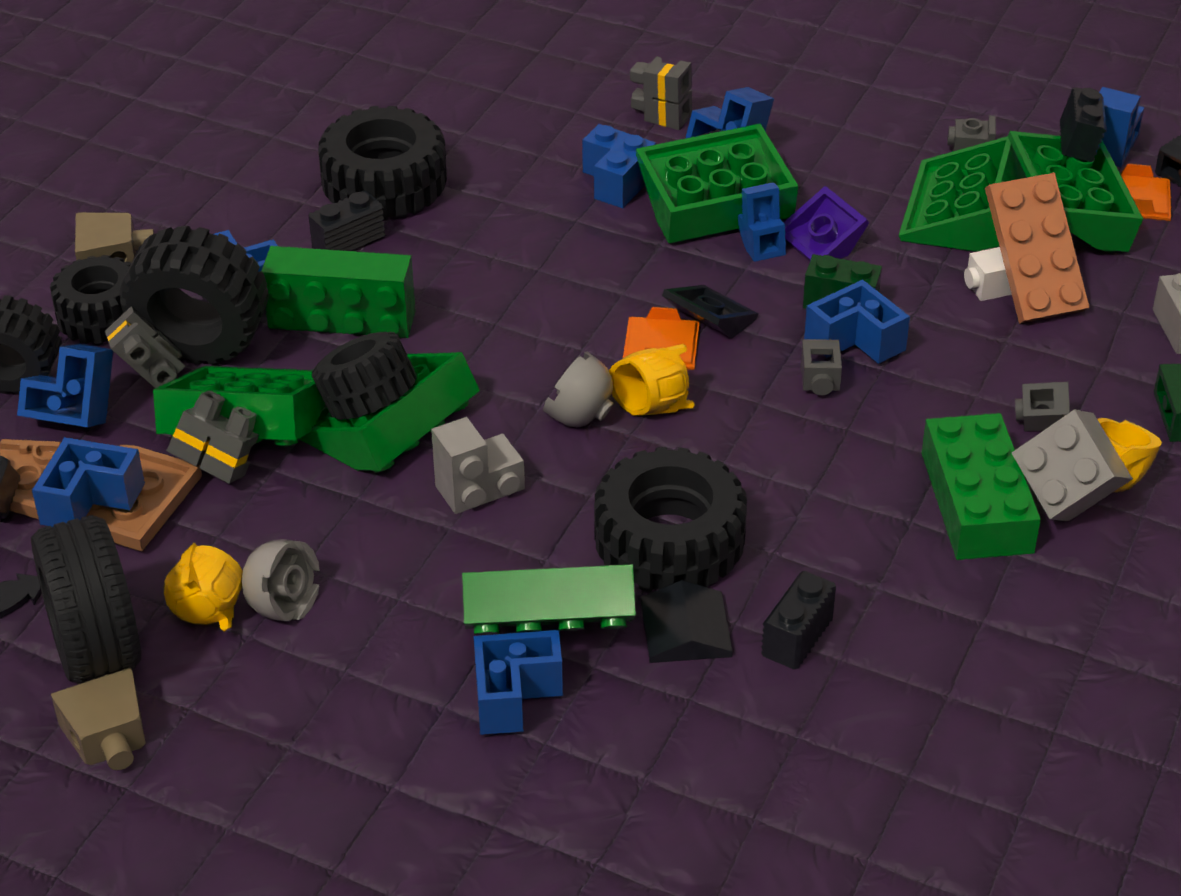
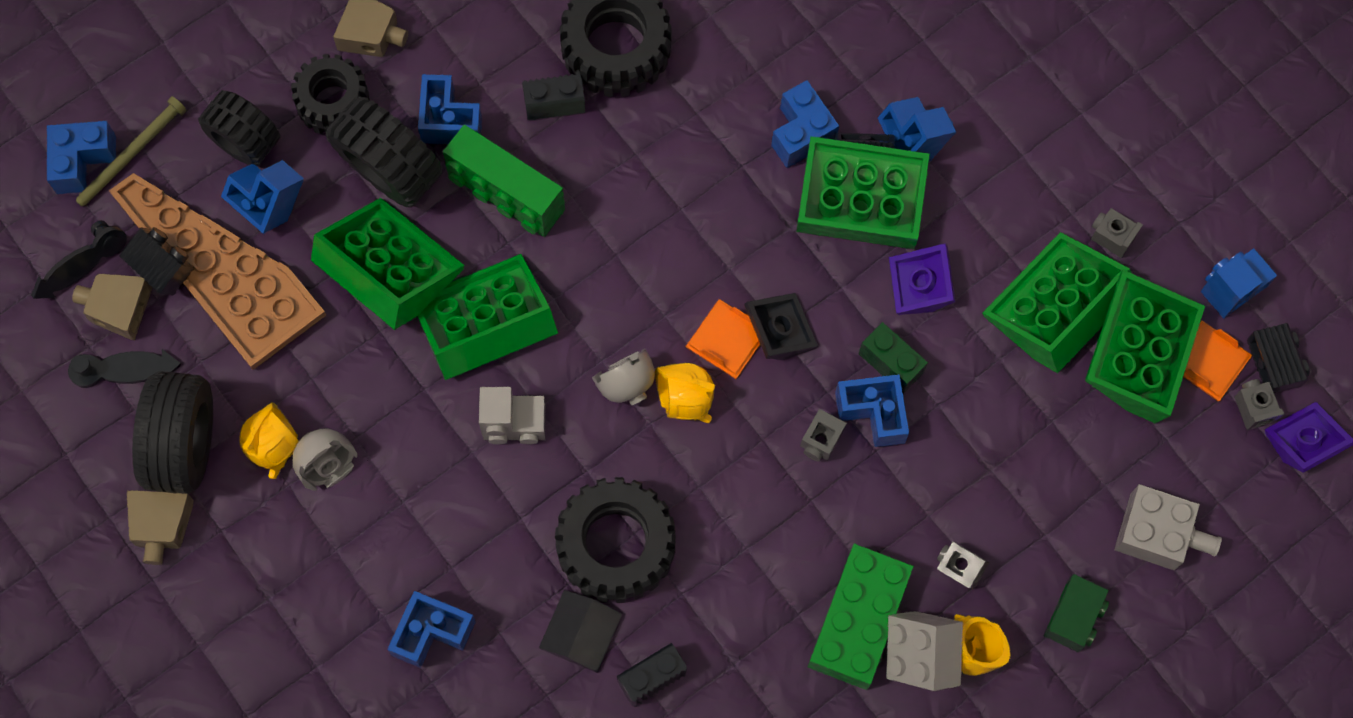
camera: 25 degrees right, 30 degrees up
blue brick [32,437,145,527] -> none
dark grey hips [105,306,185,388] -> none
dark grey hips [166,391,259,484] -> none
black tyre [312,332,417,419] -> none
slope [462,564,636,635] -> none
dark grey hips [630,56,692,130] -> none
blue brick [738,182,786,262] -> none
white brick [964,247,1012,301] -> none
nougat plate [985,173,1090,324] -> none
black brick [1059,87,1107,162] -> none

